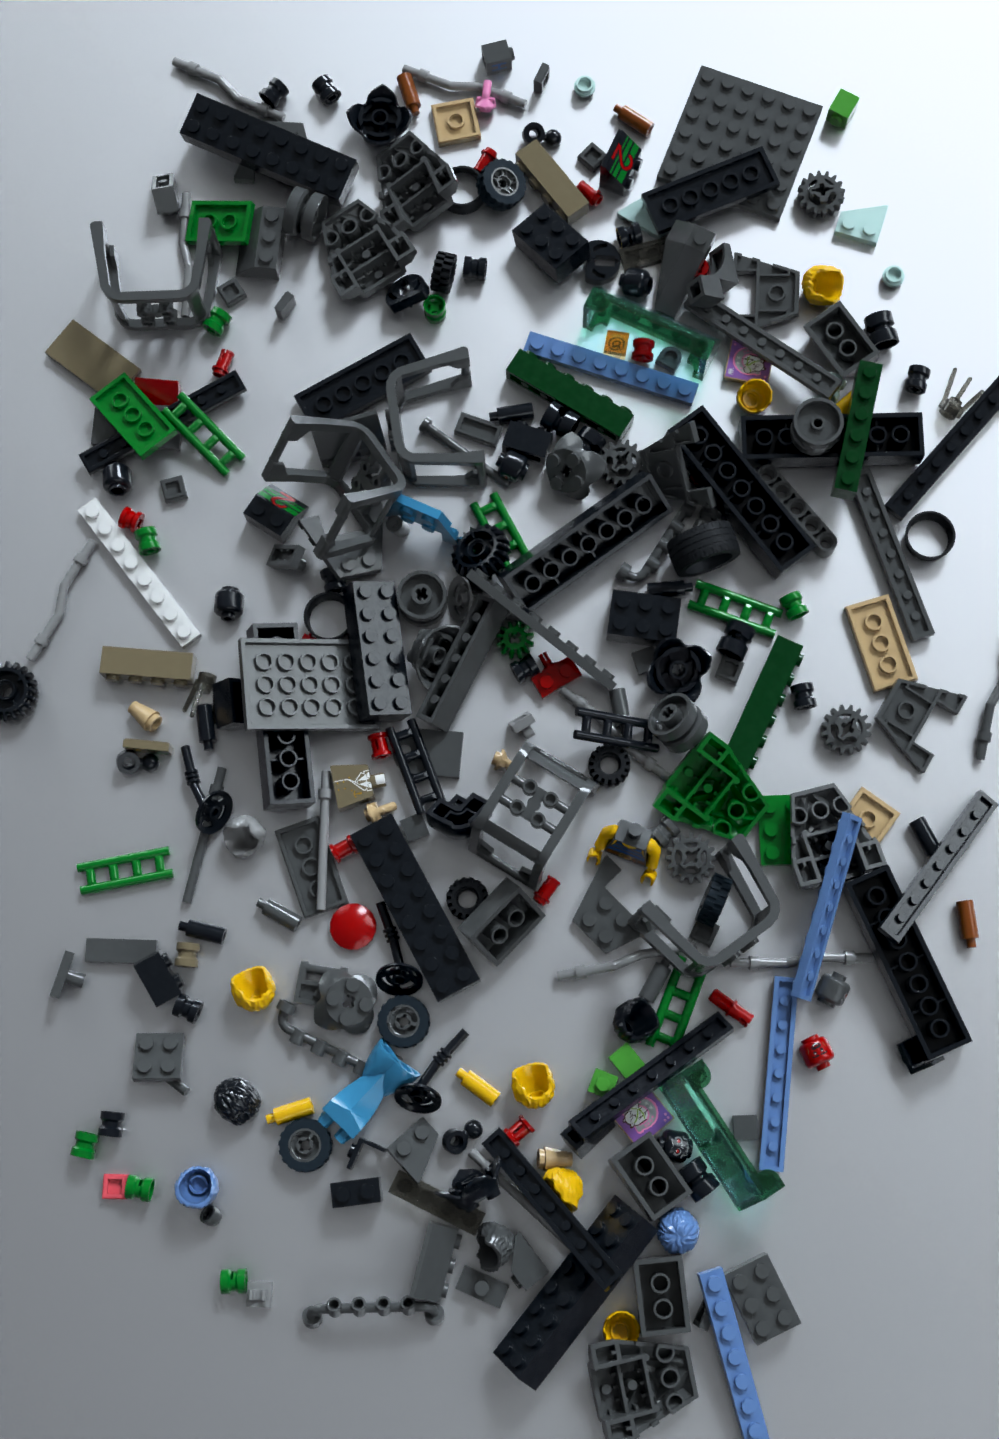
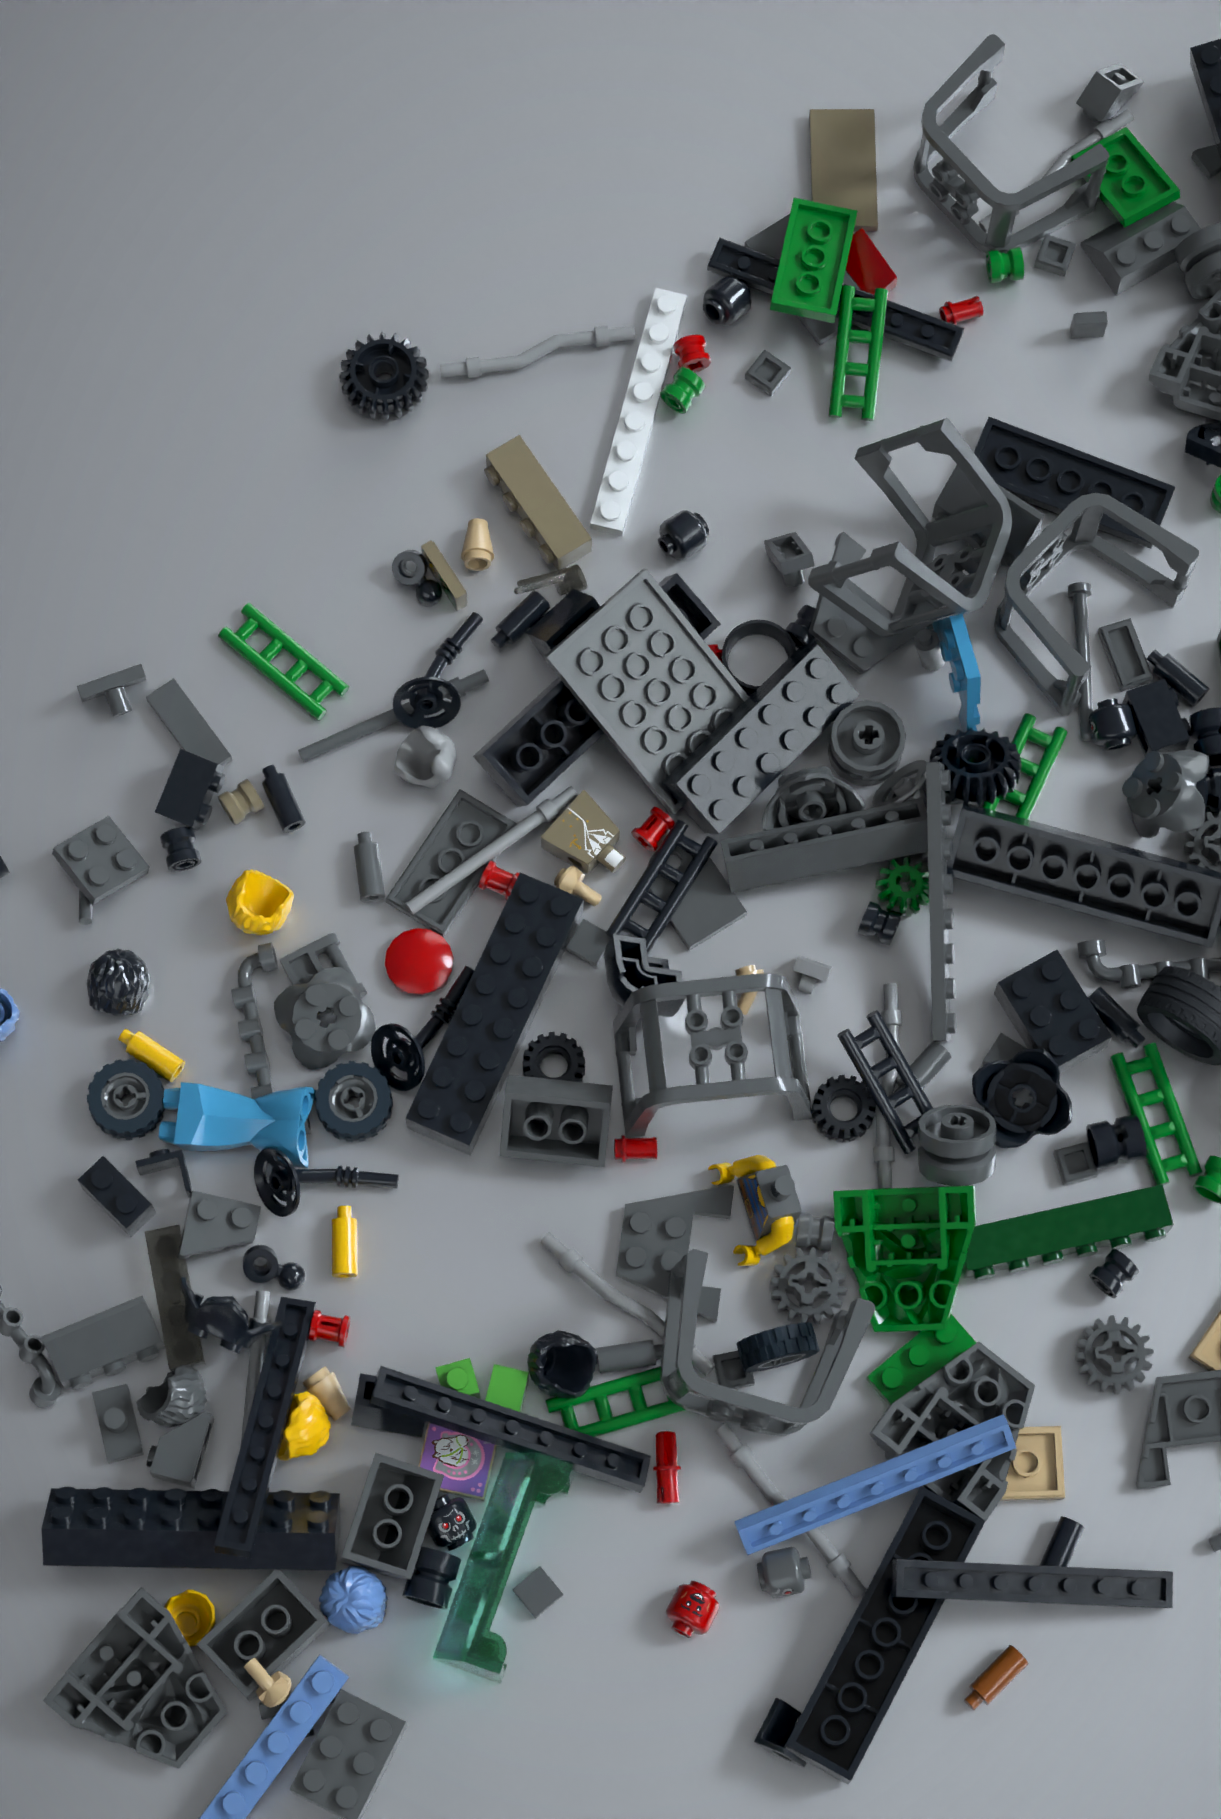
camera: 45 degrees right, 5 degrees down
black slope [243,484,309,544] -> none
yellow hair [511,1062,555,1109] -> none
red plate [530,652,582,699] -> none
medium blue plate [758,976,797,1172] -> none
none -> tan plate [244,1658,291,1708]

